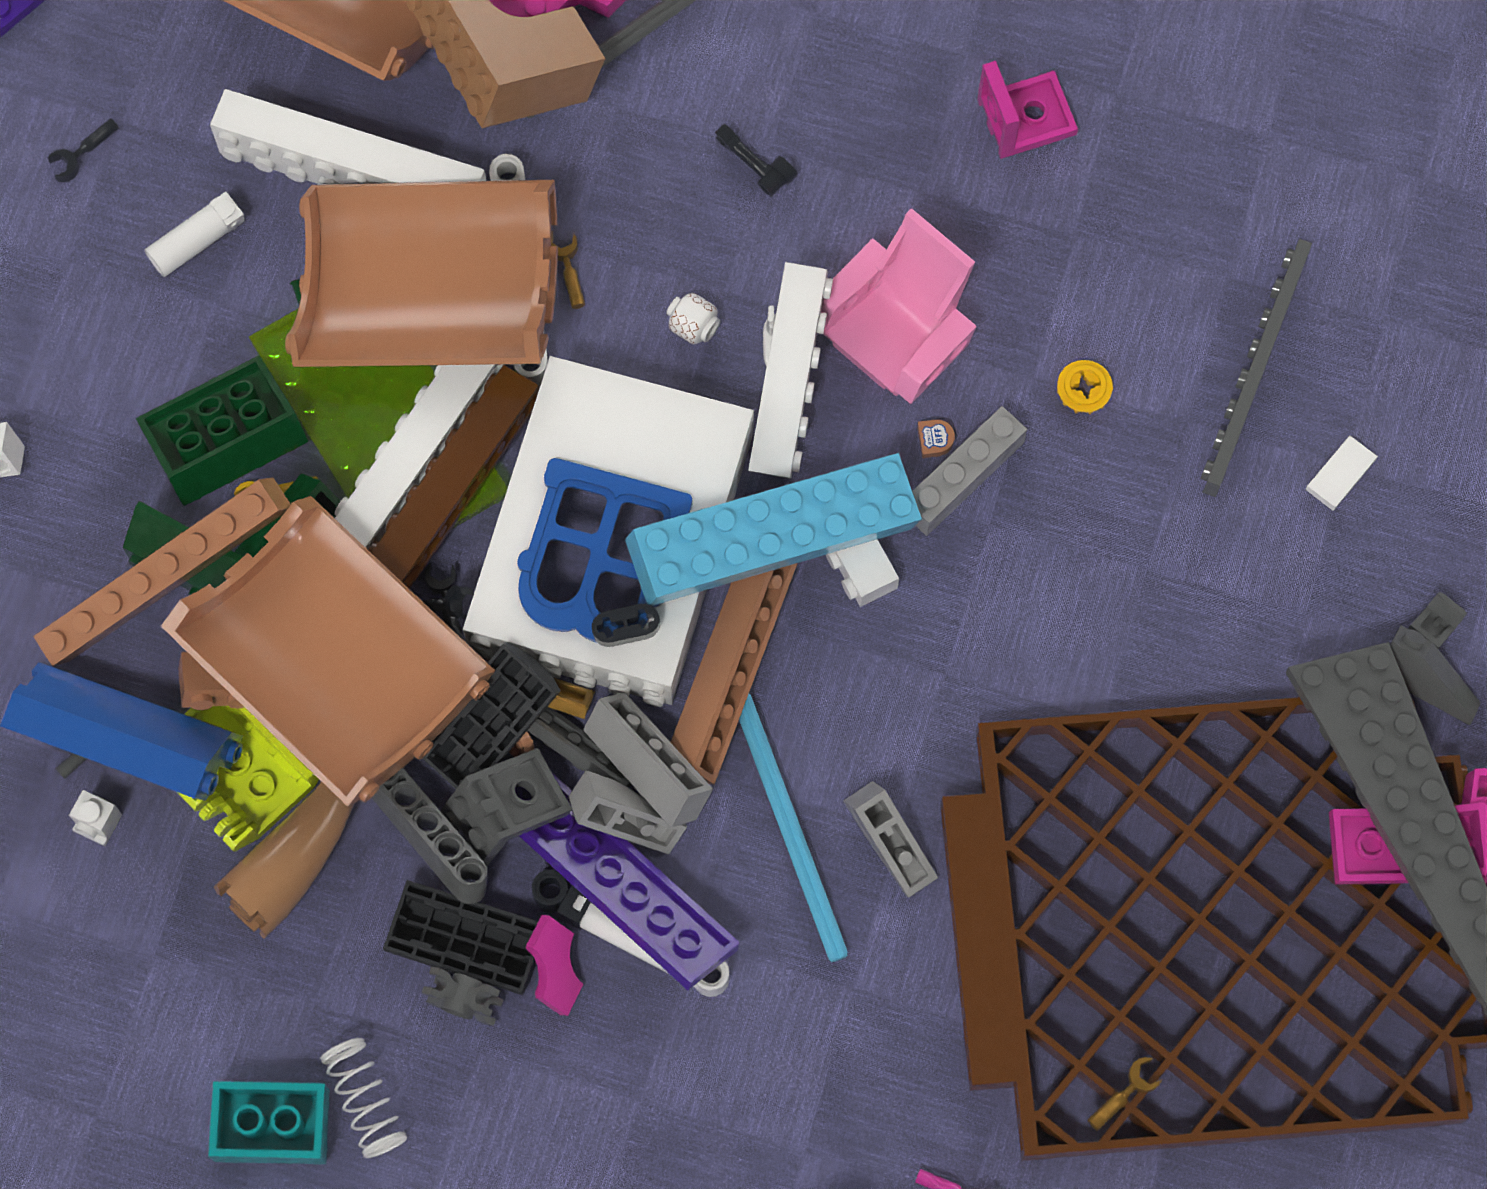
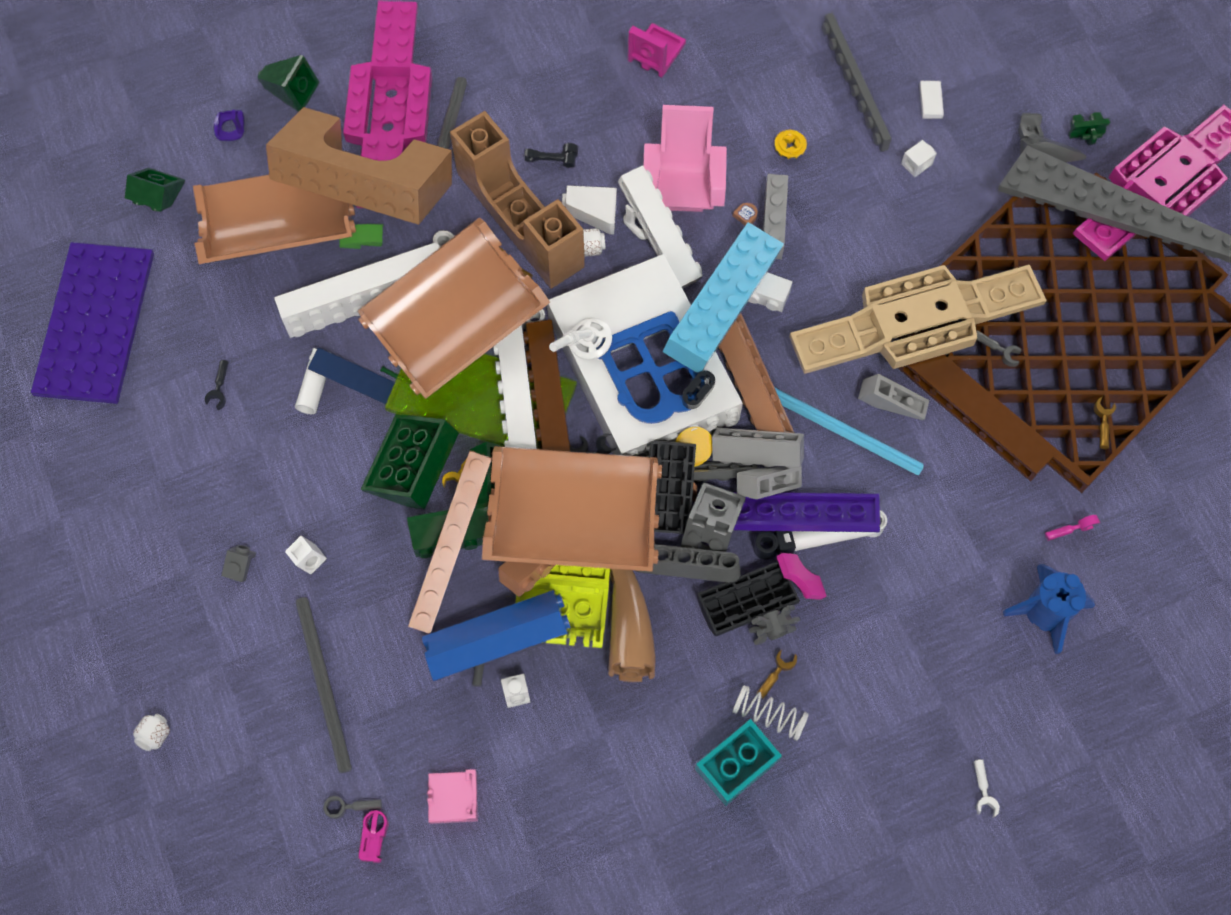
camera: 40 degrees left, 5 degrees down
none -> dark blue sticker [308,348,396,404]
none -> bright green slope [339,224,383,249]
none -> medium nougat arch [450,111,585,289]
none -> white dish [549,318,612,360]
none -> white slope [562,186,616,234]
none -> yellow sticker [675,427,712,467]
none -> pearl gold piece [756,650,797,699]
none -> tan piece [789,265,1047,374]
none -> white brick [901,140,937,177]
none -> dark grey piece [976,330,1022,367]

